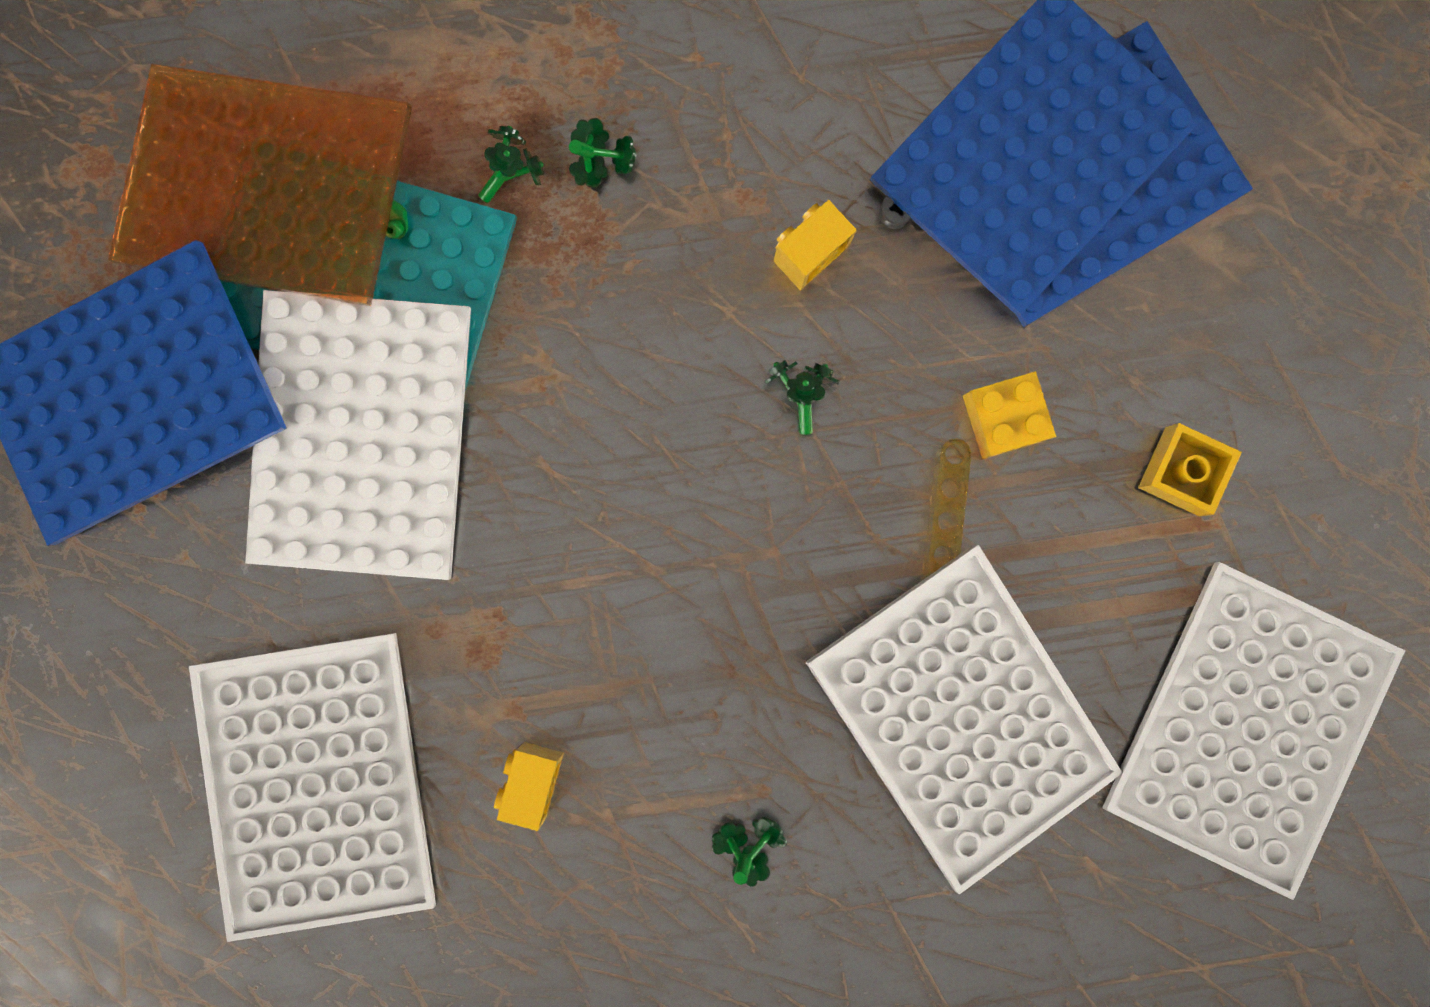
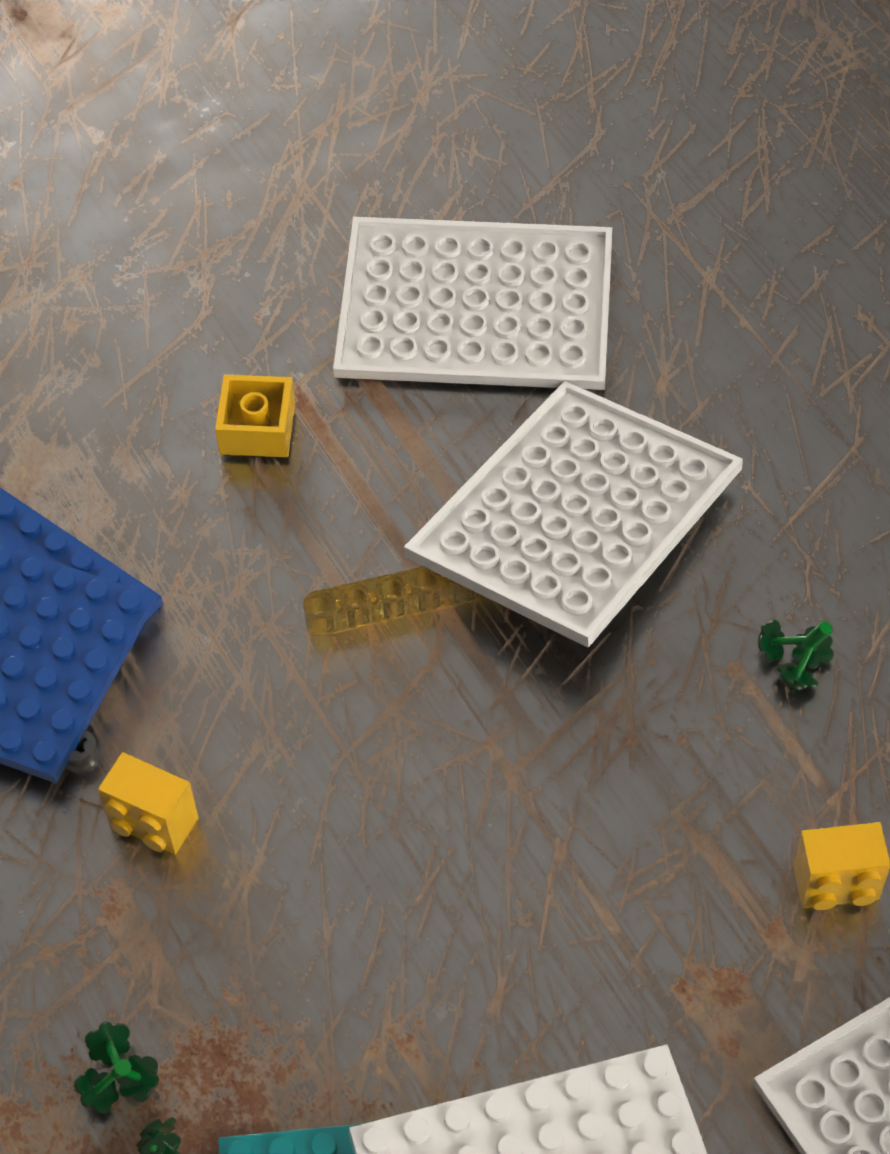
camera: 100 degrees left, 30 degrees down
dark green plant [765,360,840,435] -> none
yellow brick [963,371,1056,460] -> none

